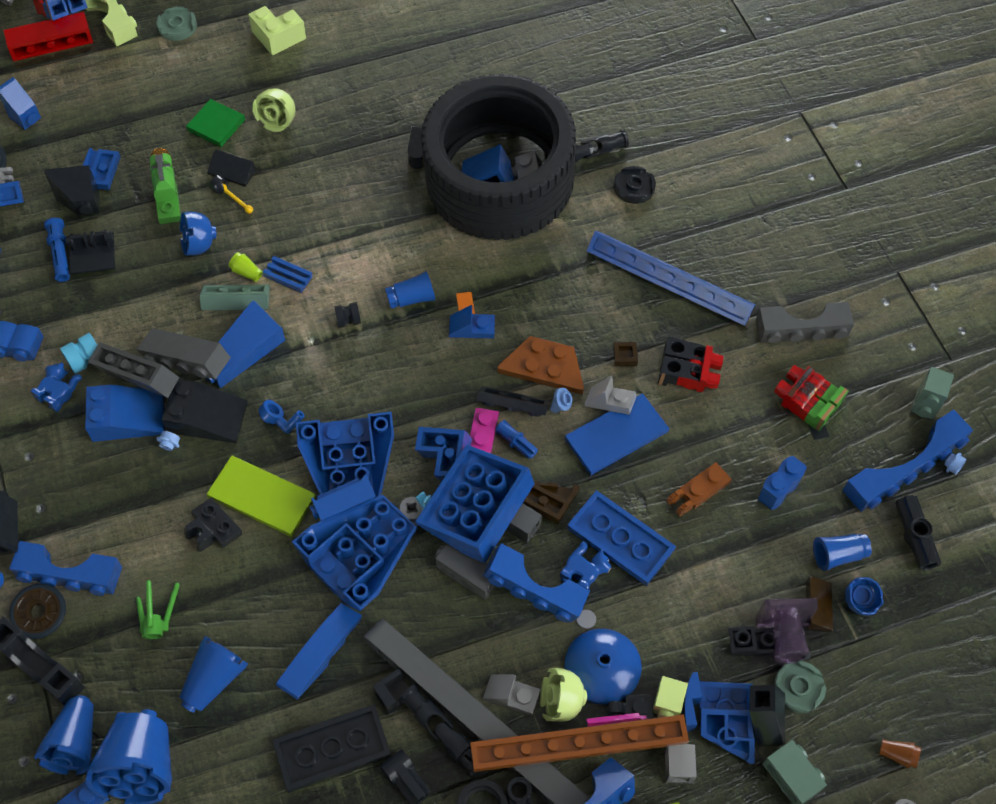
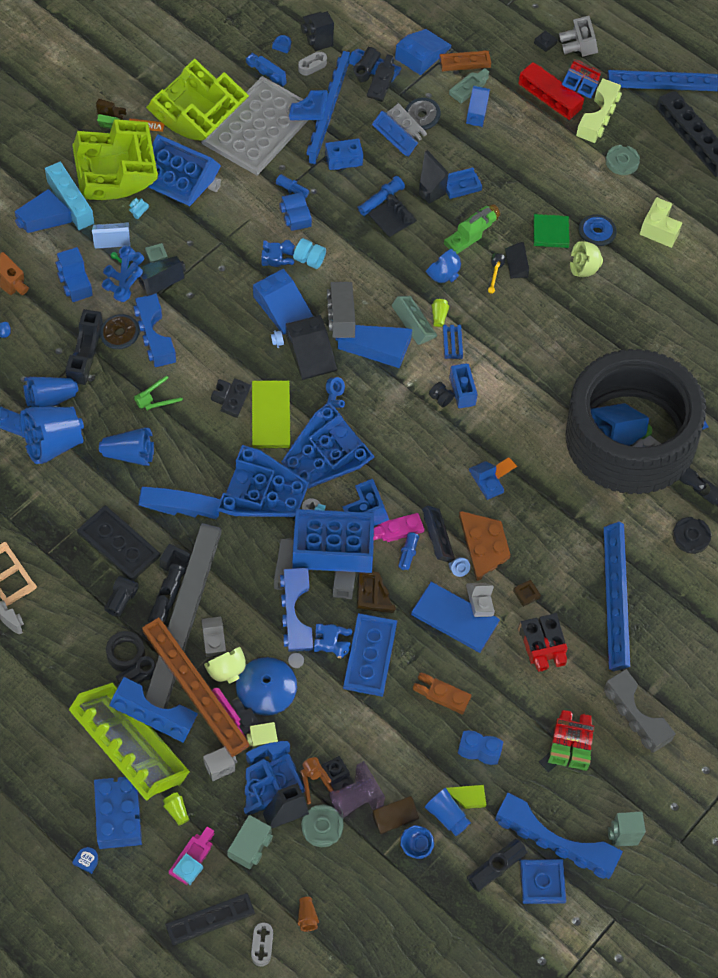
camera: 60 degrees right, 0 degrees up
dark grey brick [88,342,179,398] -> none
blue window [309,474,376,521] -> none
blue plant [385,271,436,309] -> none
light blue plate [944,453,967,475] -> none
none -> dark orange plant [300,757,341,805]
none -> lime tile [446,785,486,809]
none -> blue brick [449,363,478,409]
none -> blue tile [520,859,566,904]
none -> wheel [579,214,617,246]

